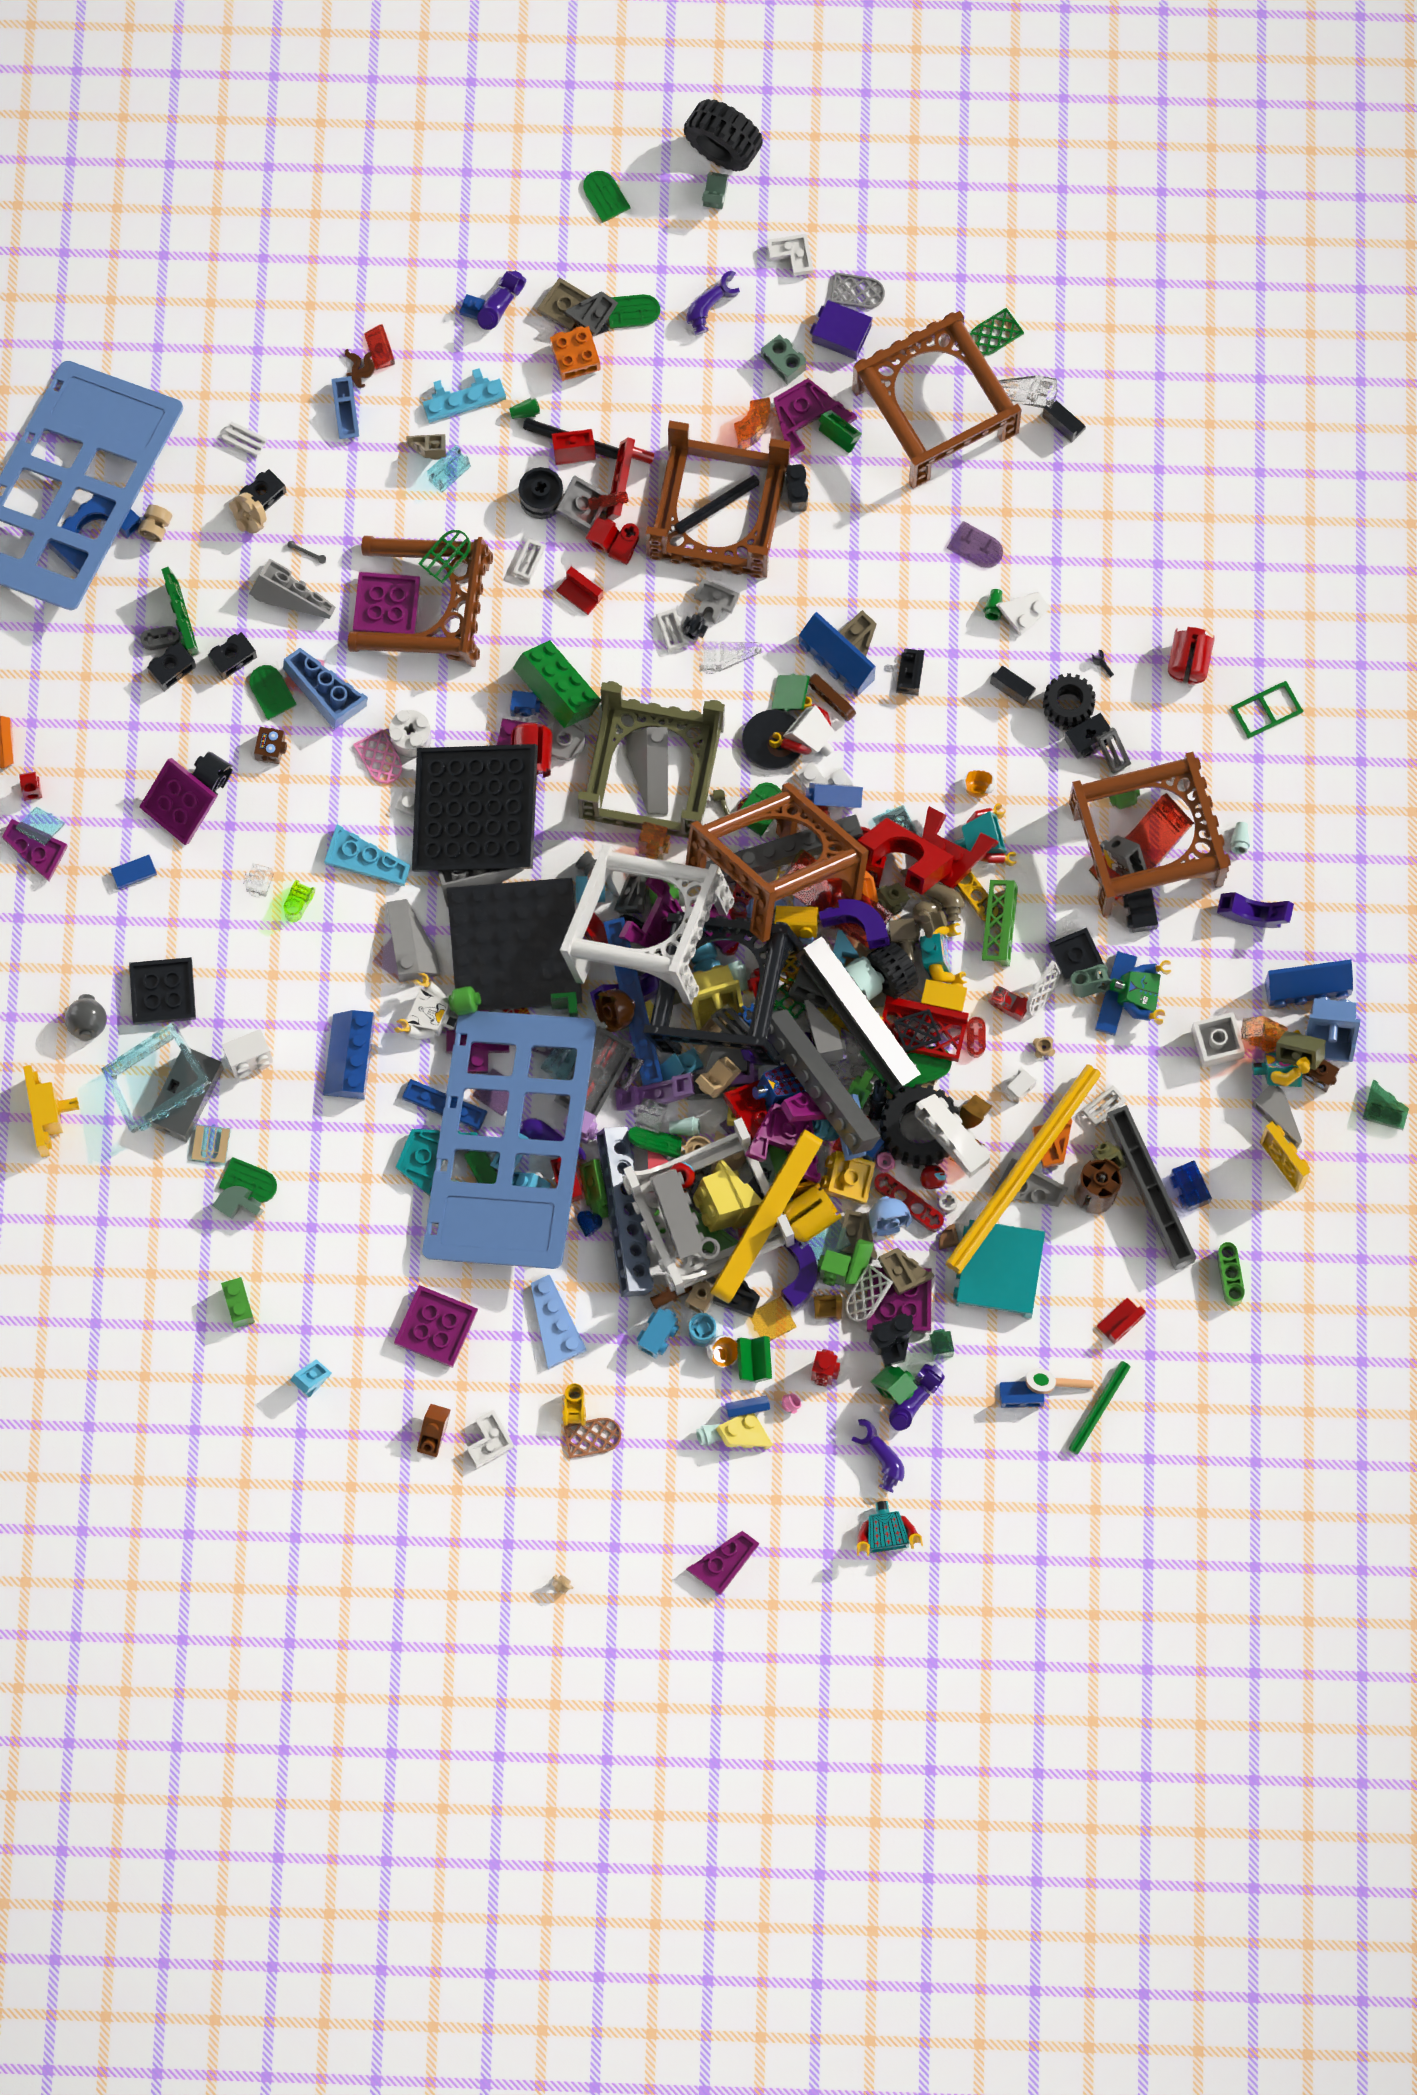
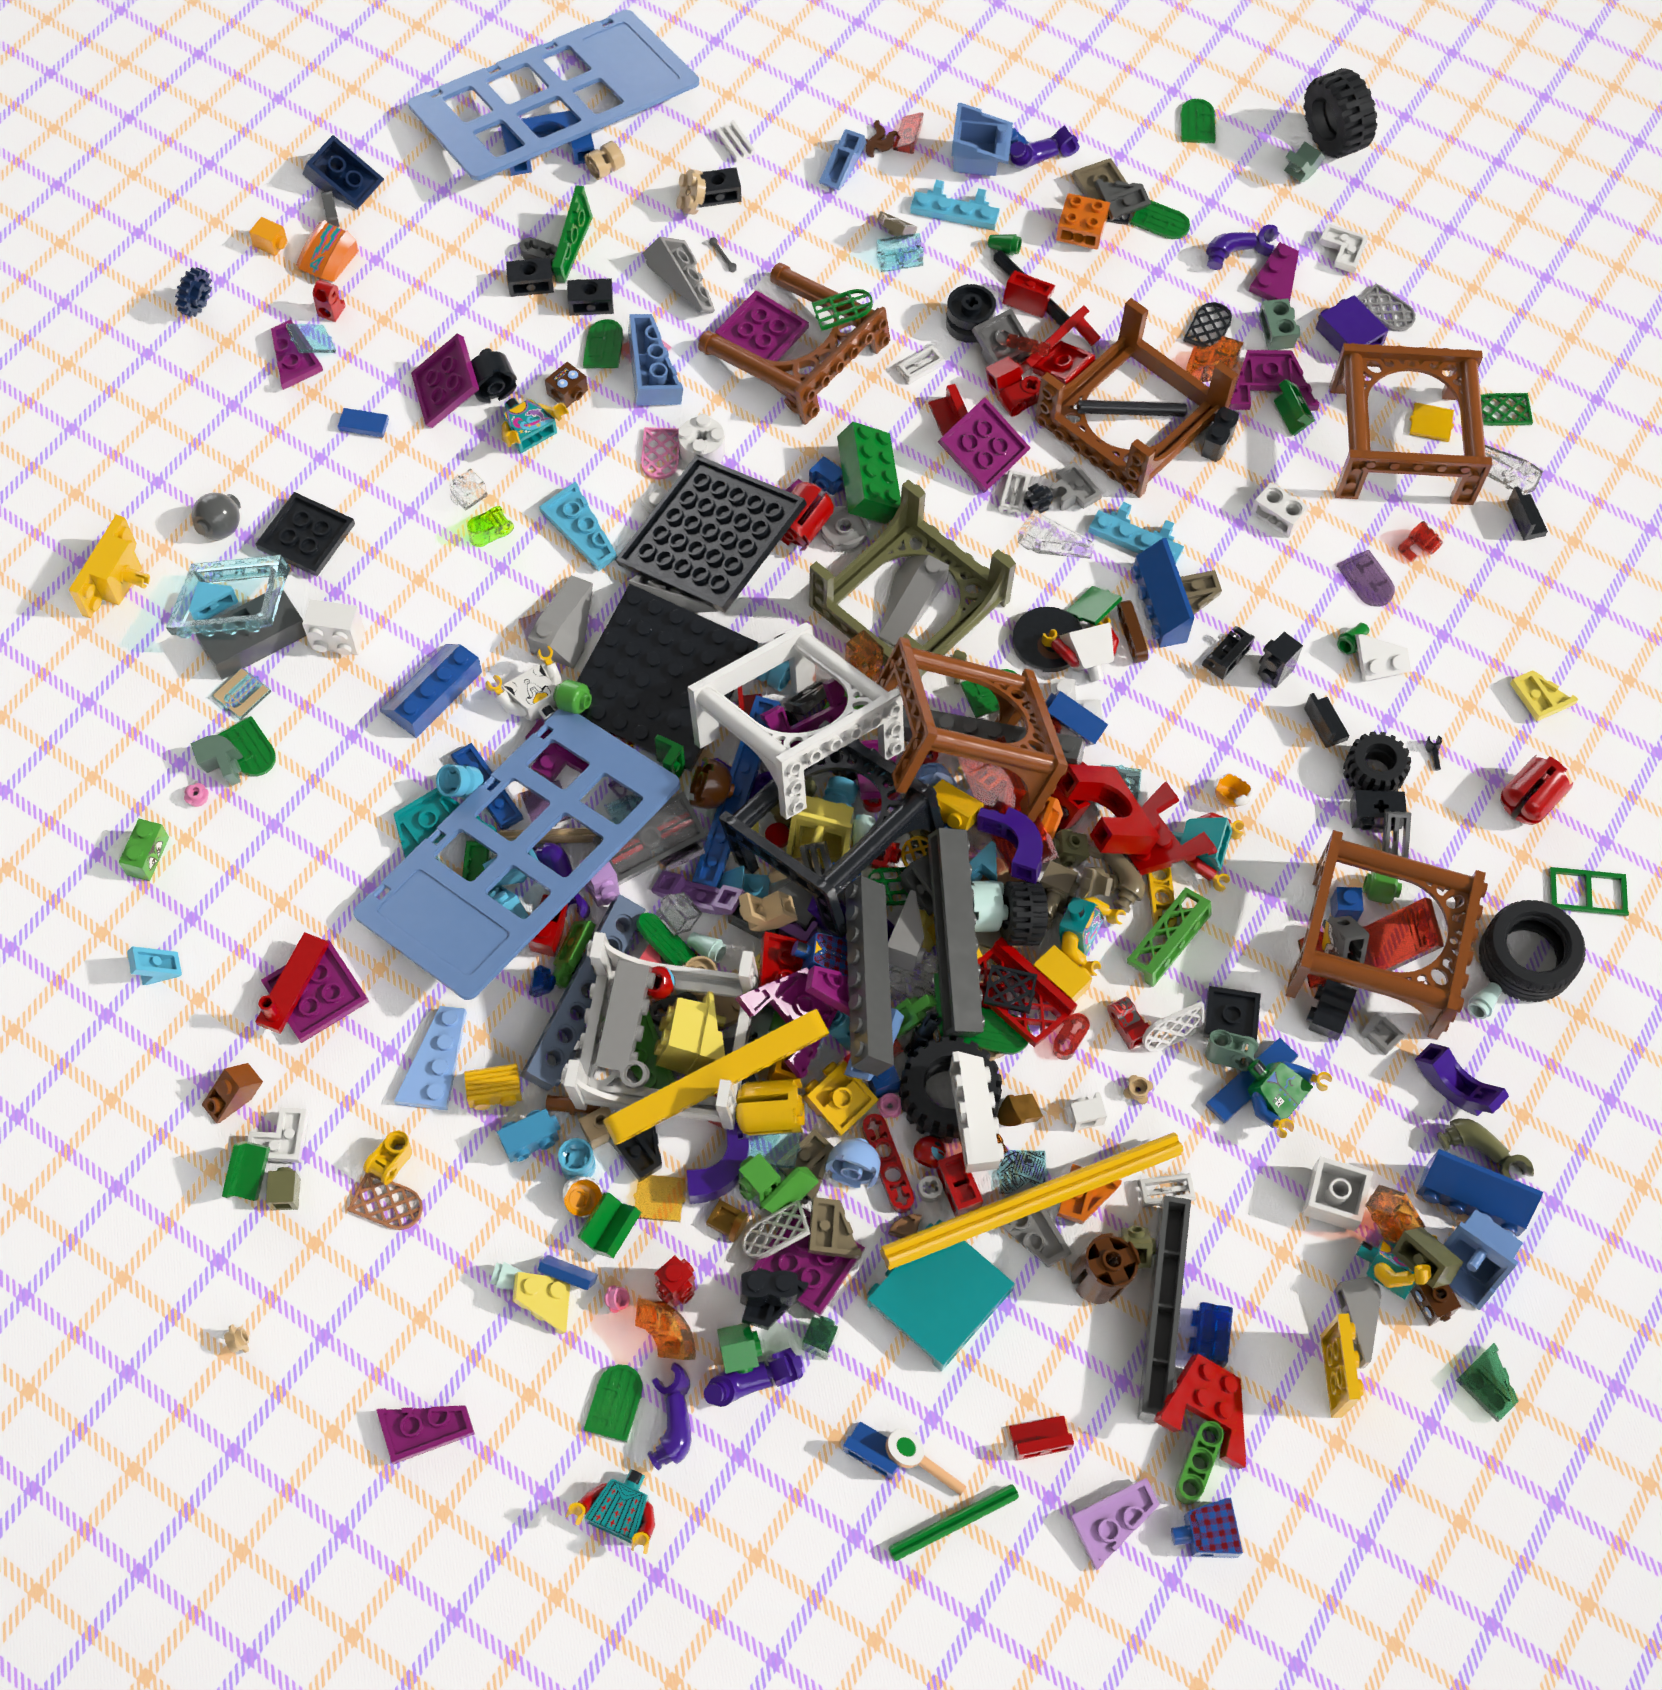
camera: 30 degrees right, 10 degrees down
none -> bright pink plate [184,783,209,807]
none -> medium azure slope [189,581,238,626]
none -> green panel [222,1141,270,1201]
none -> red piece [255,932,329,1034]
none -> olive brick [266,1167,301,1211]
none -> medium azure wheel [436,764,484,798]
none -> yellow brick [464,1063,523,1110]
none -> tan axle [498,828,597,844]
none -> torso [501,398,569,454]
none -> green window [584,1364,643,1443]
none -> clear orange brick [635,1298,696,1360]
none -> red tile [765,823,790,849]
none -> red brick [936,1152,983,1217]
none -> magenta plate [937,397,1031,493]
none -> medium blue piece [951,102,1013,176]
none -> clear light blue piece [996,1150,1049,1194]
none -> red tile [1032,340,1096,385]
none -> lavender wing [1069,1478,1160,1571]
none -> medium azure hinge [1088,502,1184,564]
none -> red wing [1154,1354,1246,1469]
none -> blue torso [1171,1497,1243,1558]
none -> black window [1183,302,1232,353]
none -> magenta wing [1249,242,1299,302]
none -> white brick [1251,482,1309,538]
none -> black brick [1257,631,1303,688]
none -> blue brick [1330,887,1364,922]
none -> light grey tile [1361,1011,1405,1055]
none -> clear red piece [1398,521,1443,563]
none -> yellow piece [1409,402,1454,442]
none -> olive piece [1437,1118,1534,1179]
none -> black tyre [1478,900,1586,1002]
none -> light yellow wing [1510,670,1579,722]

